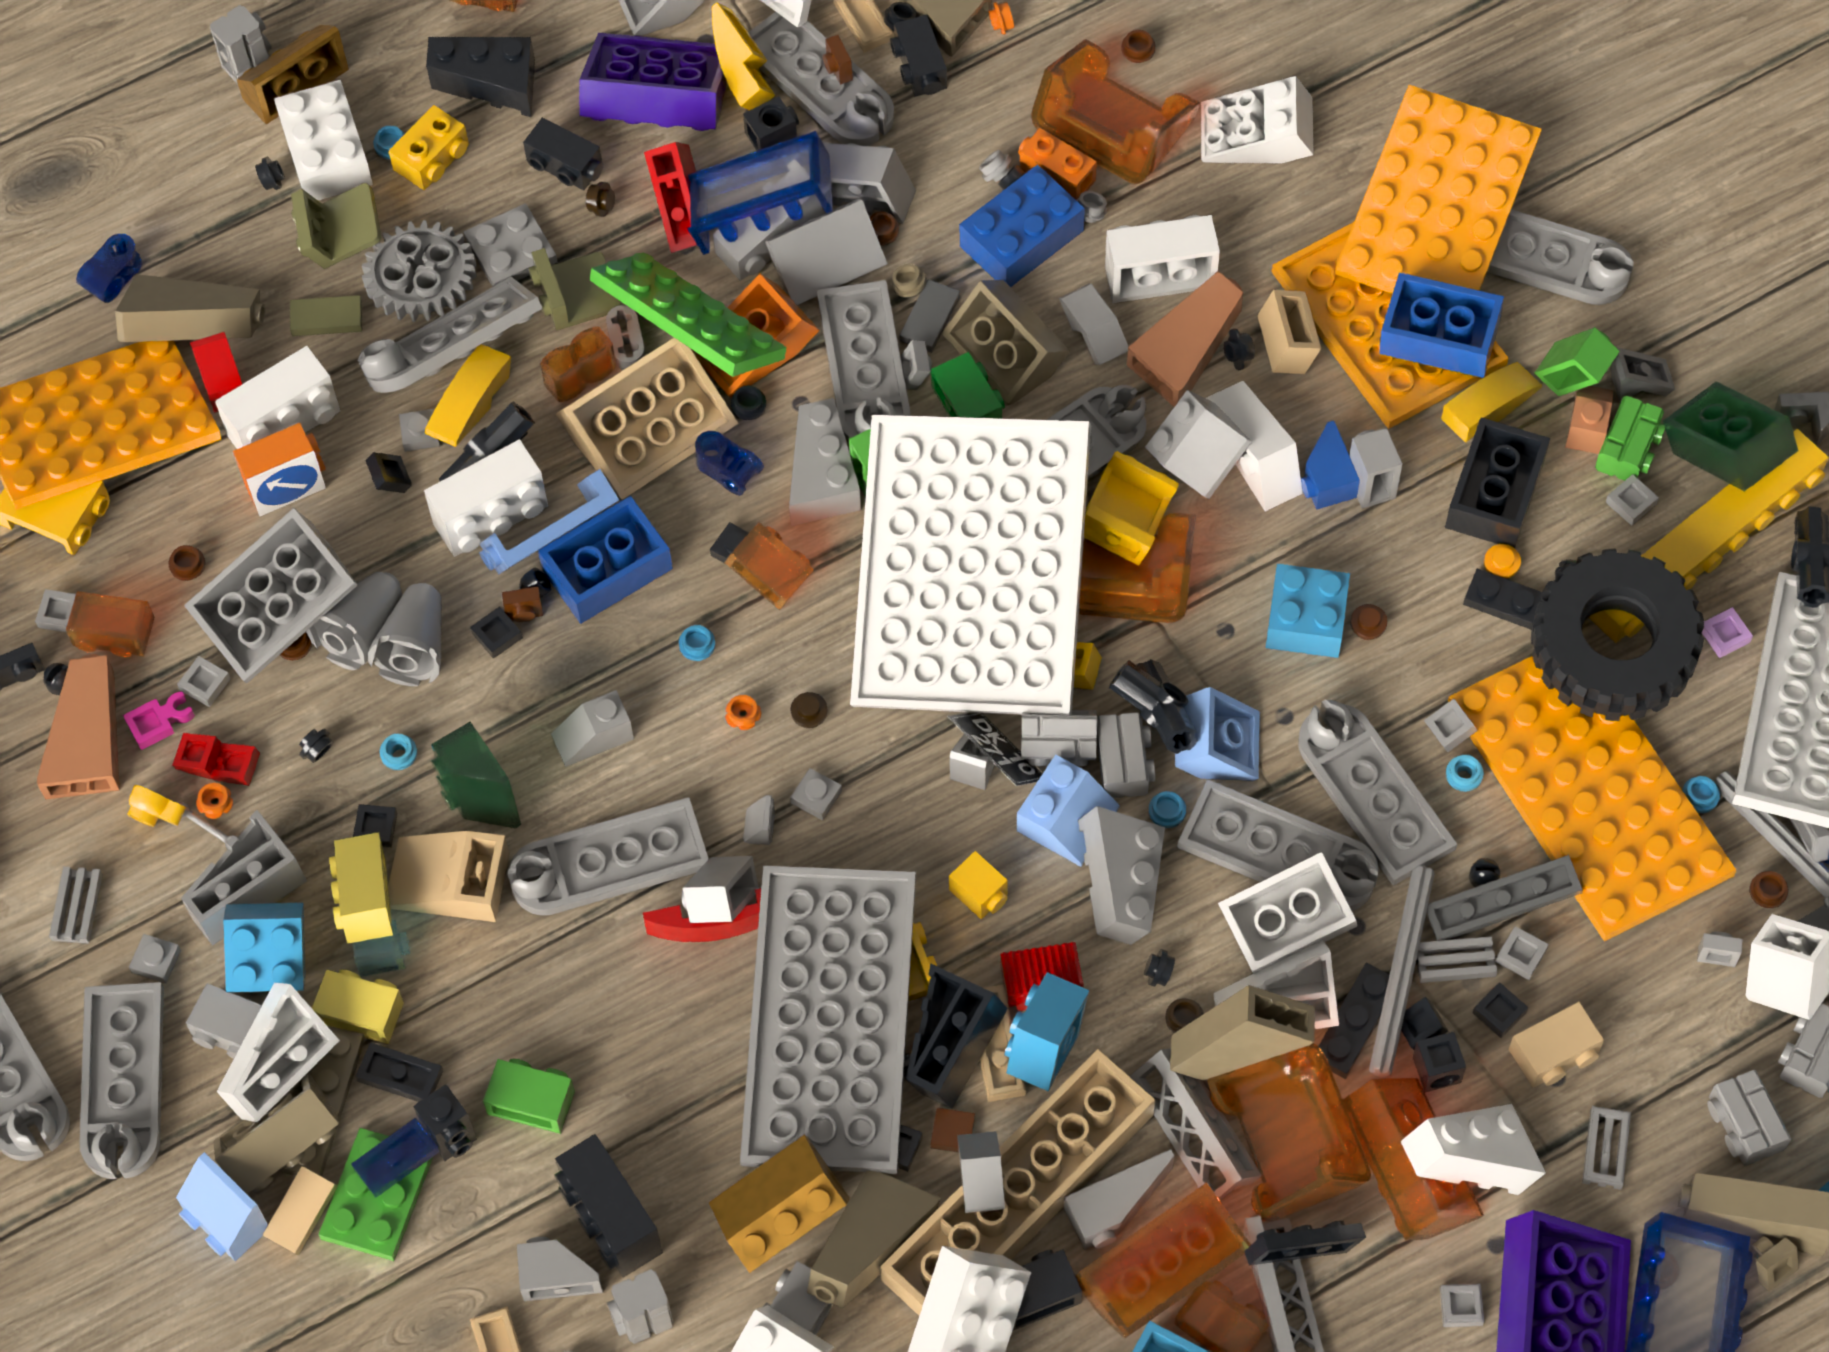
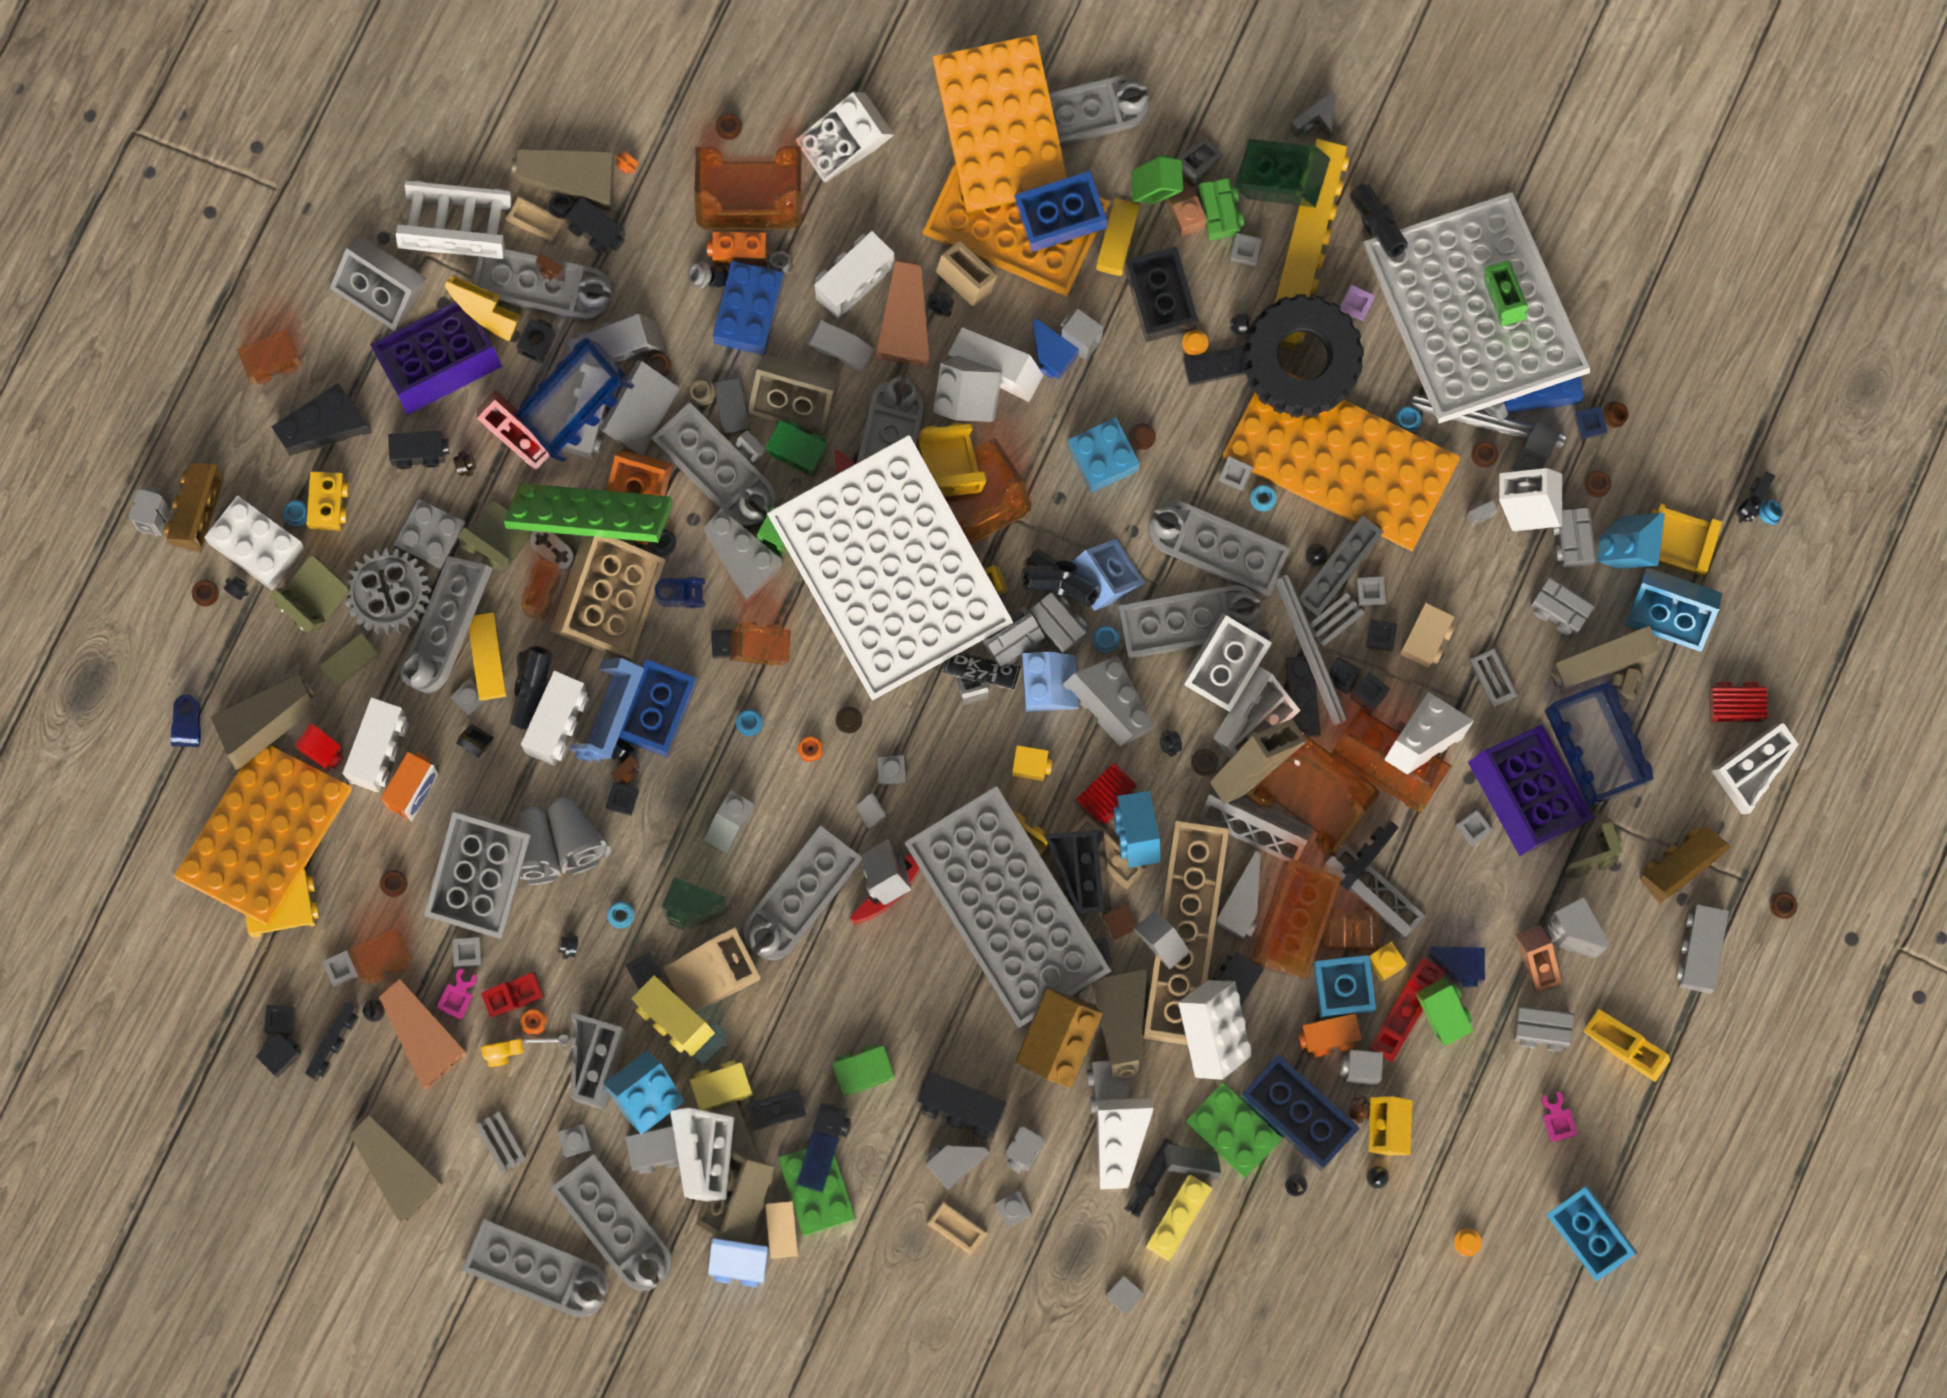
camera: 40 degrees left, 15 degrees up
none -> reddish brown plate [192,580,219,607]

